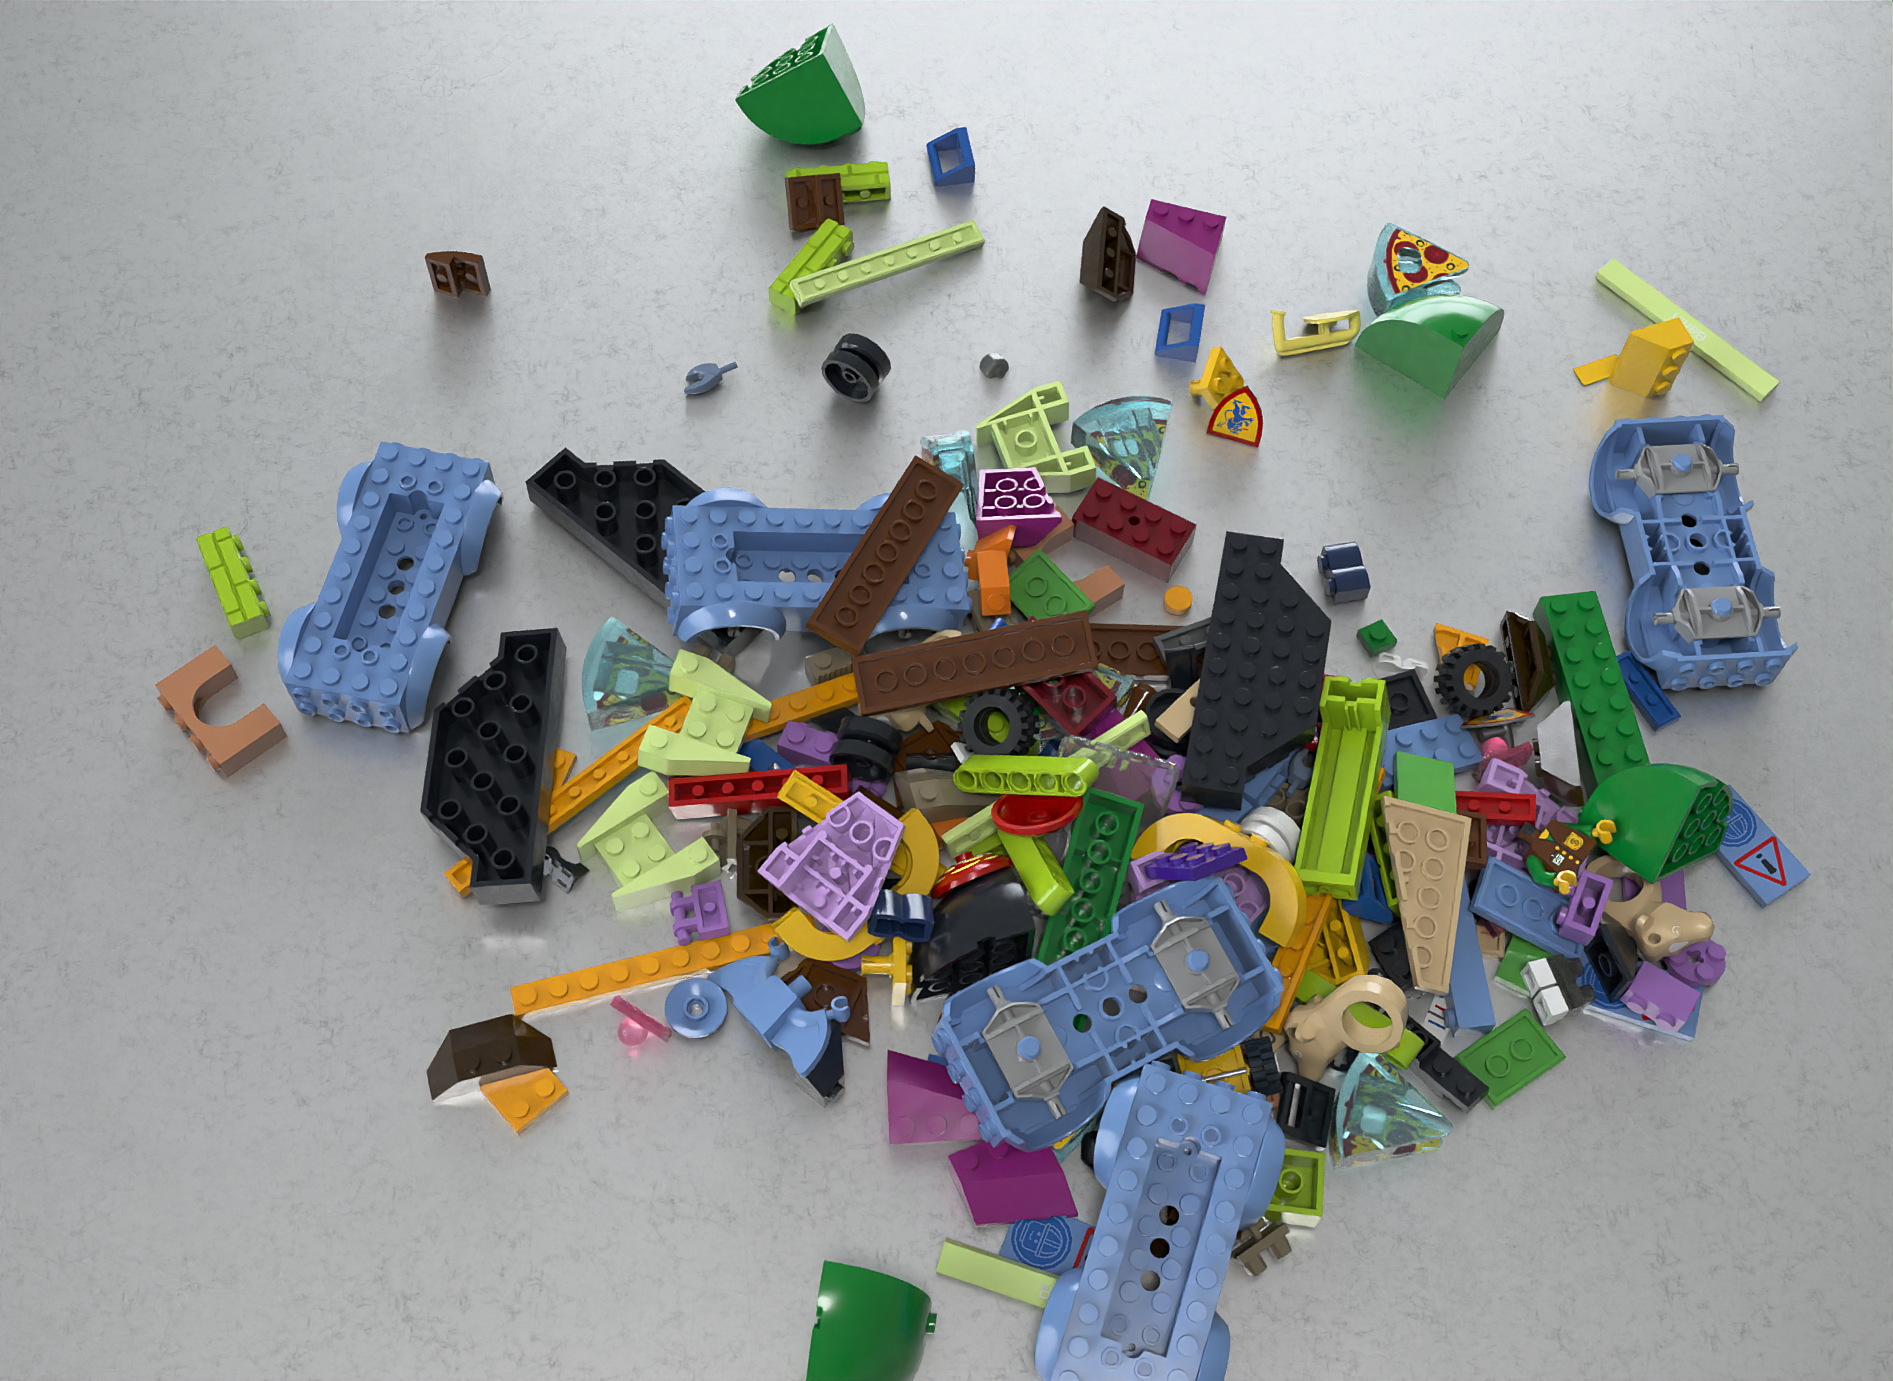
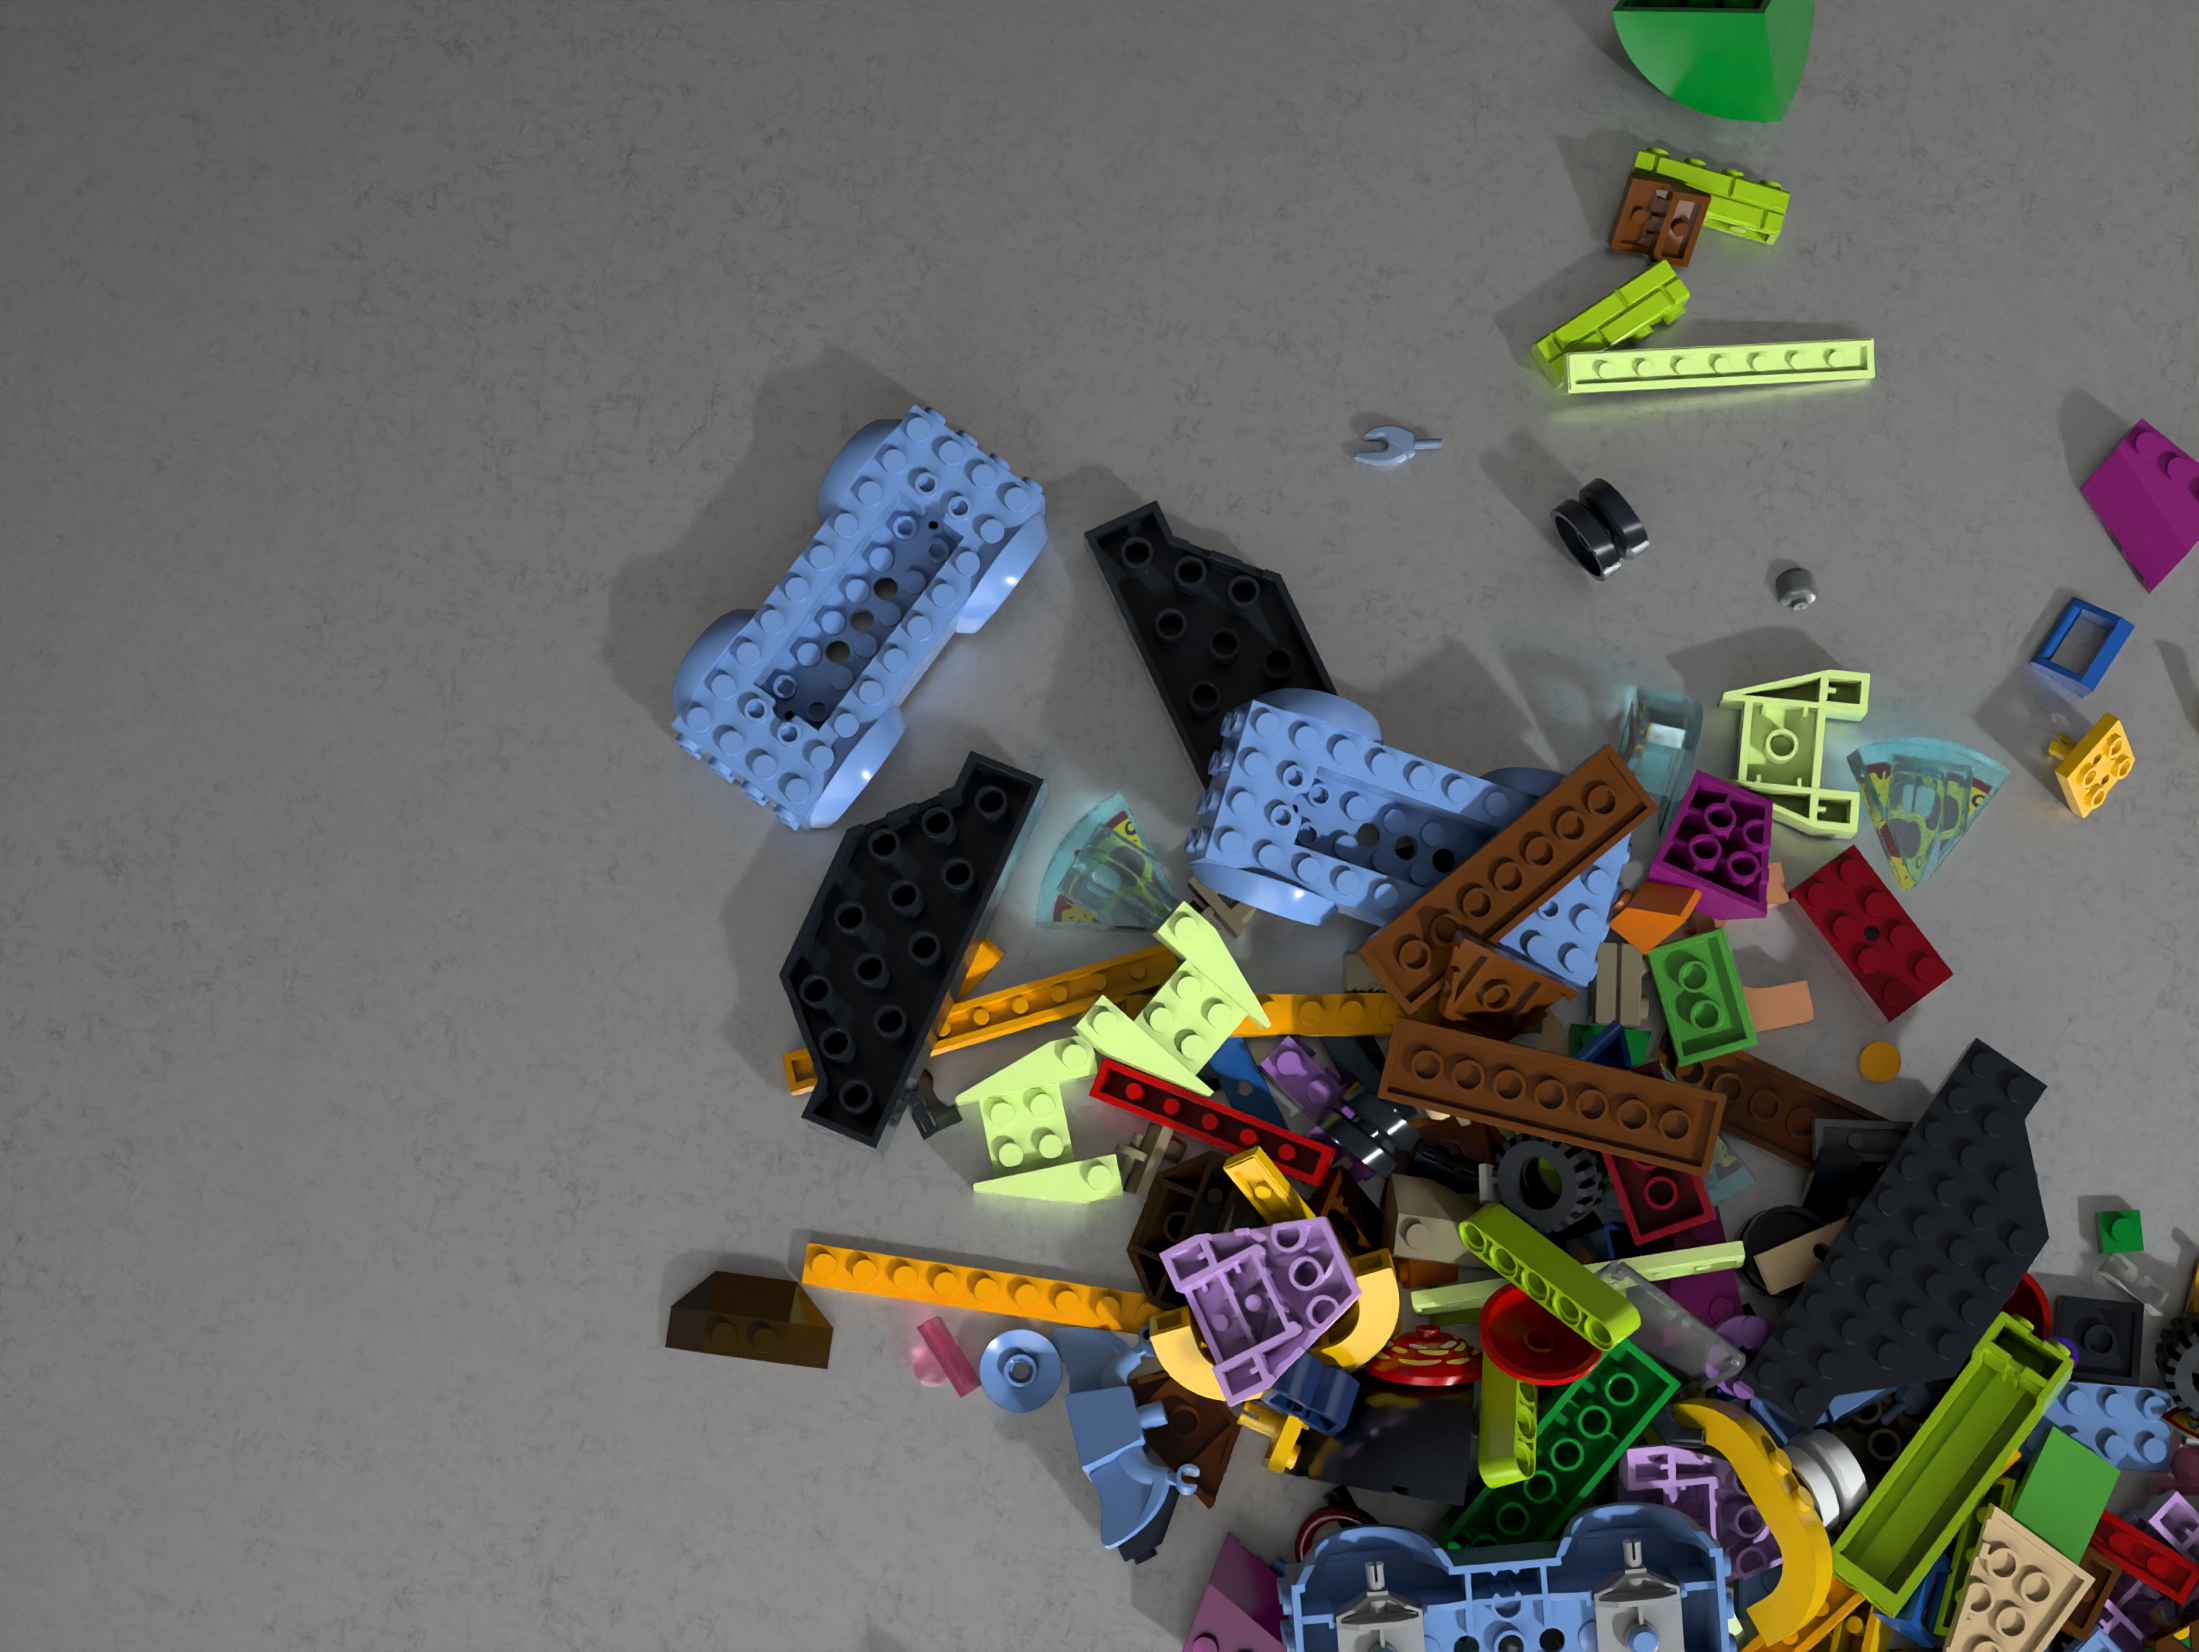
camera: 25 degrees right, 20 degrees up
nougat arch [155,645,287,778] -> none
lime brick [196,526,271,640] -> none
reddish brown slope [425,251,491,298] -> none
light orange wing [480,1068,569,1135] -> none
medium lavender plate [670,880,730,946] -> none
blue tile [926,127,975,187] -> none
orange slope [976,549,1011,616] -> none
dark brown wedge [1079,206,1136,302] -> none
reddish brown cone [1123,682,1158,719] -> none
dark purple plate [1145,842,1248,881] -> none
shield [1206,386,1263,447] -> none
dark blue brick [1317,541,1371,603] -> none
none -> reddish brown wing [1438,930,1579,1041]
none -> black arm [1649,1402,1707,1448]

